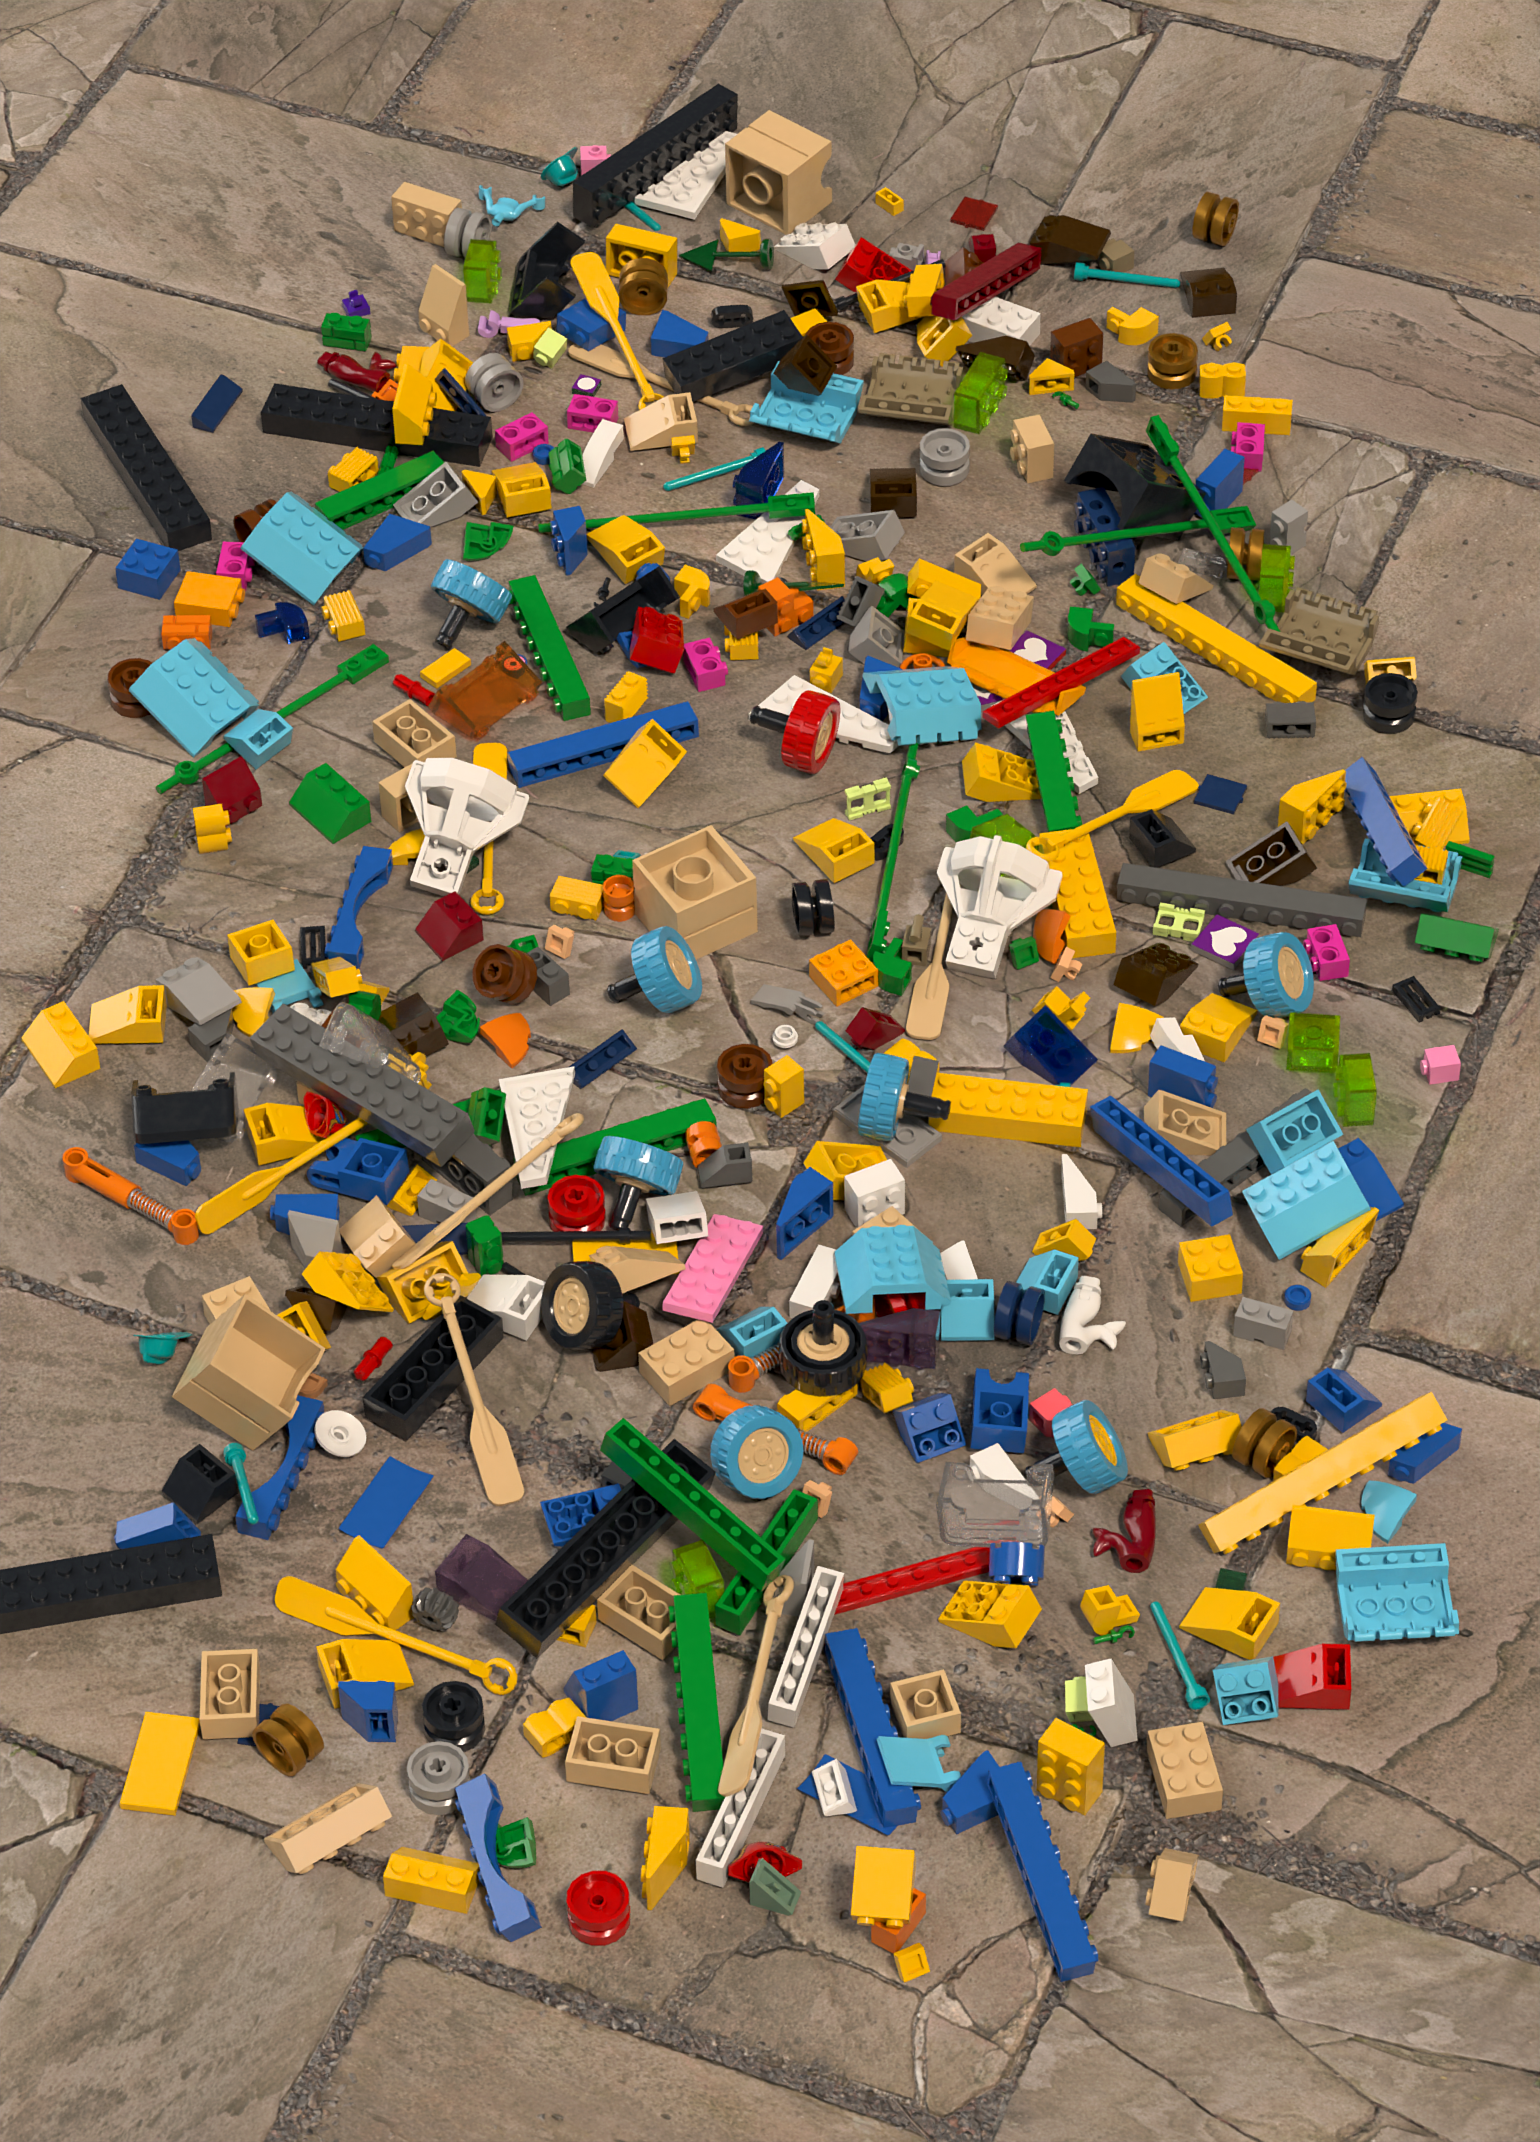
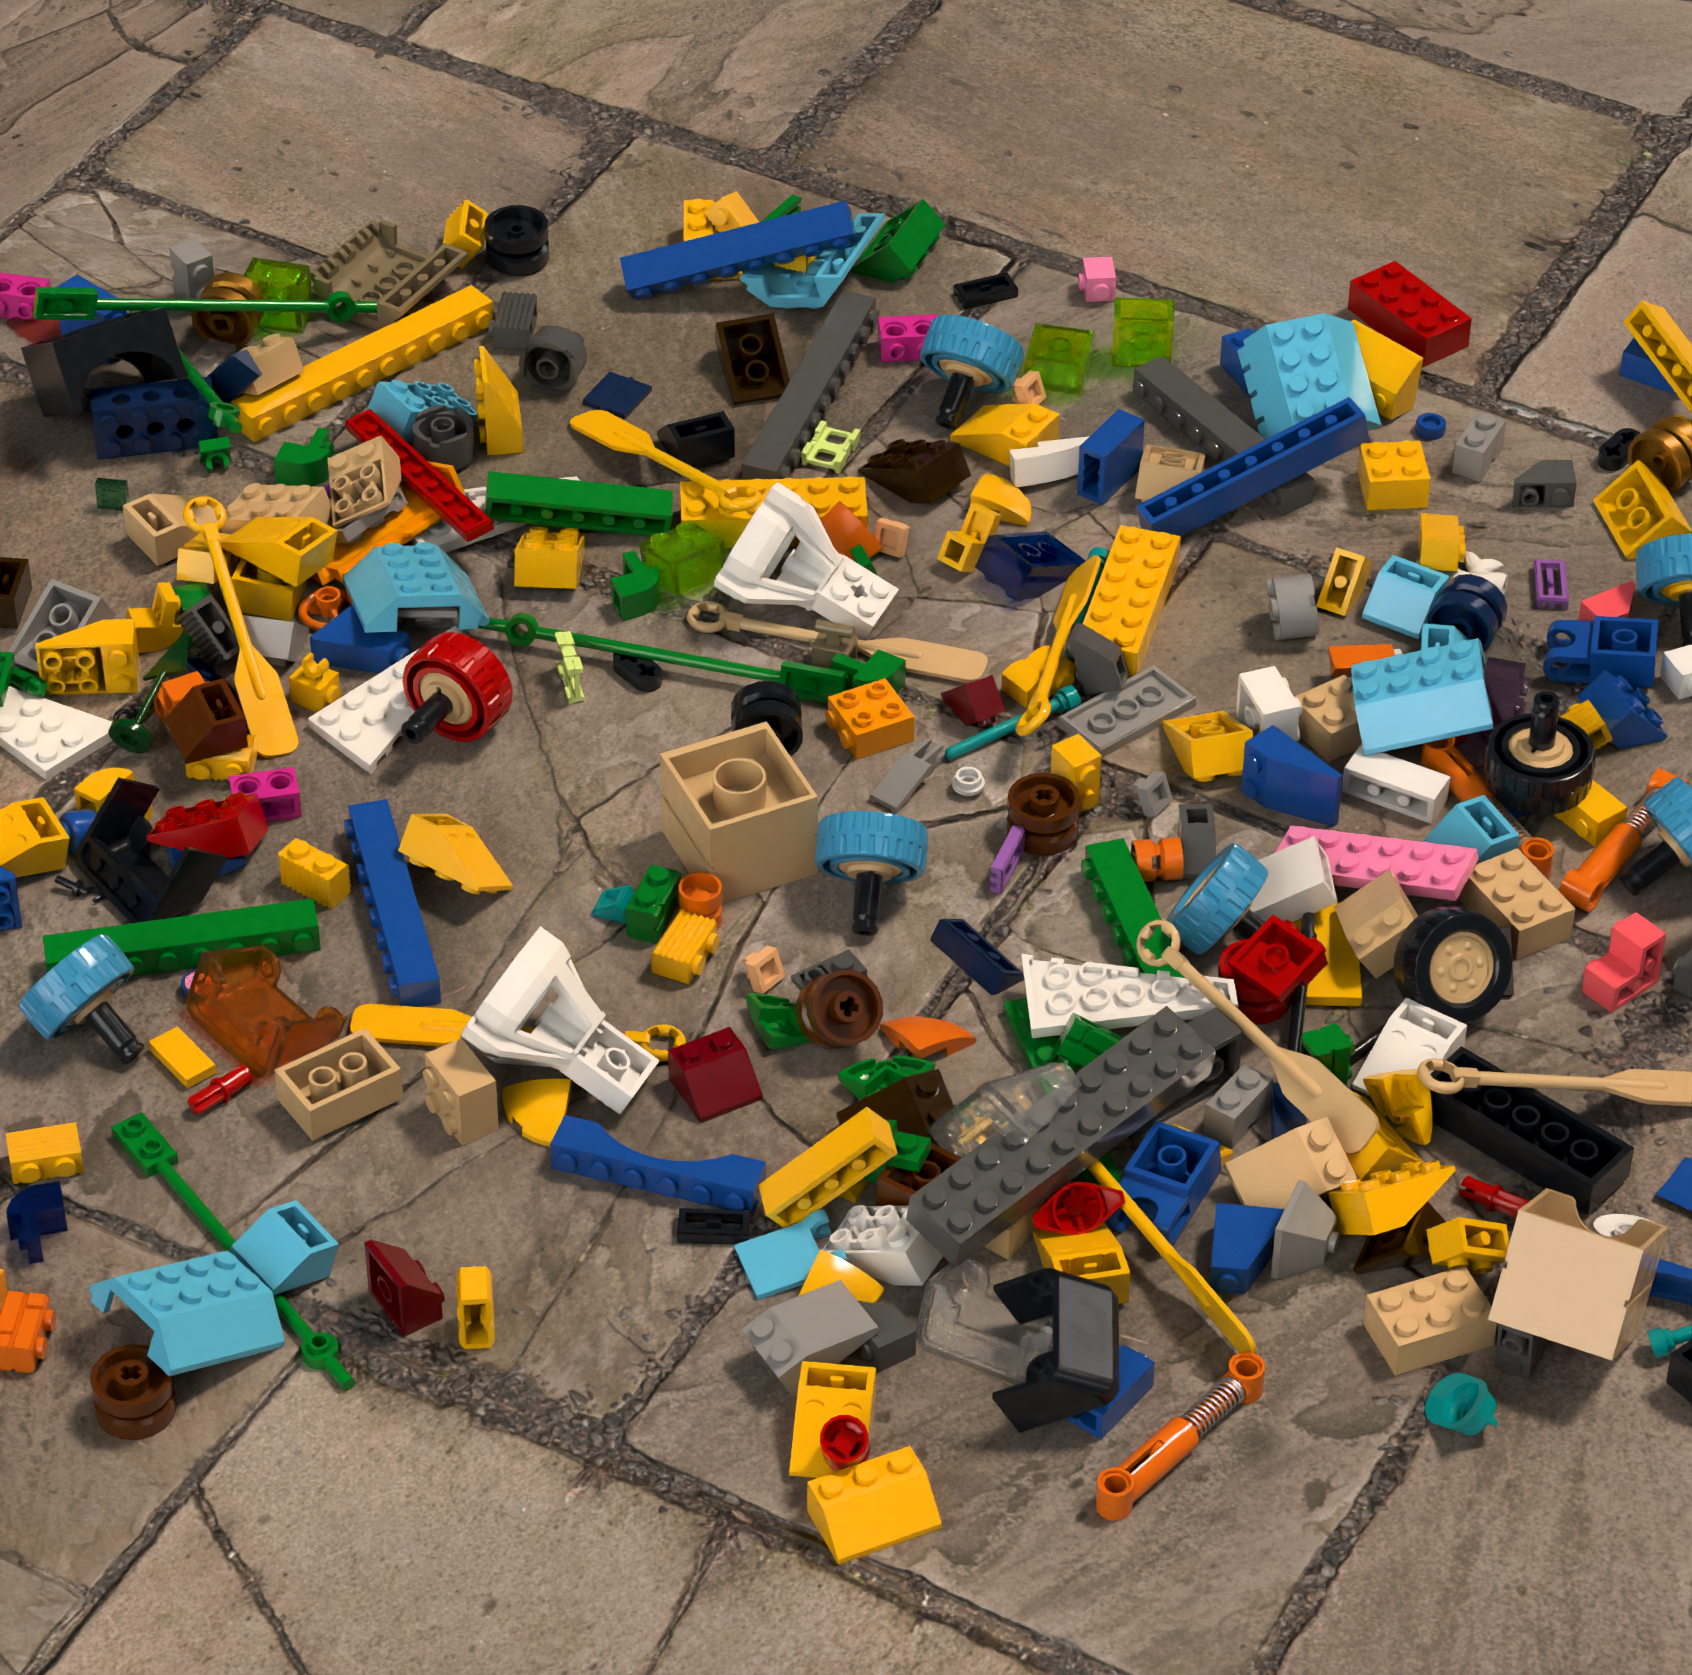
camera: 85 degrees left, 5 degrees down
yellow brick [227,920,295,985] -> none
green slope [289,763,372,844] -> none
yellow slope [793,818,875,883] -> none
dark azure wheel [858,1053,951,1141] -> none
white slope [1061,1154,1102,1229] -> none
tile [1191,914,1259,970] -> none
medium azure brick [1246,1089,1343,1174] -> none
yellow slope [1278,769,1347,844] -> none
blue slope [1306,1367,1382,1433] -> none
none -> clear green tile [95,478,130,511]
none -> yellow piece [183,496,299,758]
none -> dark blue slope [207,349,262,404]
none -> tan slope [328,436,401,529]
none -> light grey hinge [333,487,408,545]
none -> dark grey brick [412,406,475,470]
none -> dark grey brick [519,325,587,396]
none -> red wheel [820,1415,870,1471]
none -> medium lavender tile [990,825,1025,894]
none -> yellow piece [1016,555,1101,737]
none -> light grey tile [1130,771,1173,817]
none -> red plate [1227,915,1328,1004]
none -> light grey brick [1266,573,1319,641]
none -> orange slope [1328,644,1395,678]
none -> red brick [1348,261,1472,367]
none -> yellow brick [1418,513,1466,572]
none -> medium lavender tile [1533,560,1569,609]
none -> coral brick [1582,912,1666,1013]

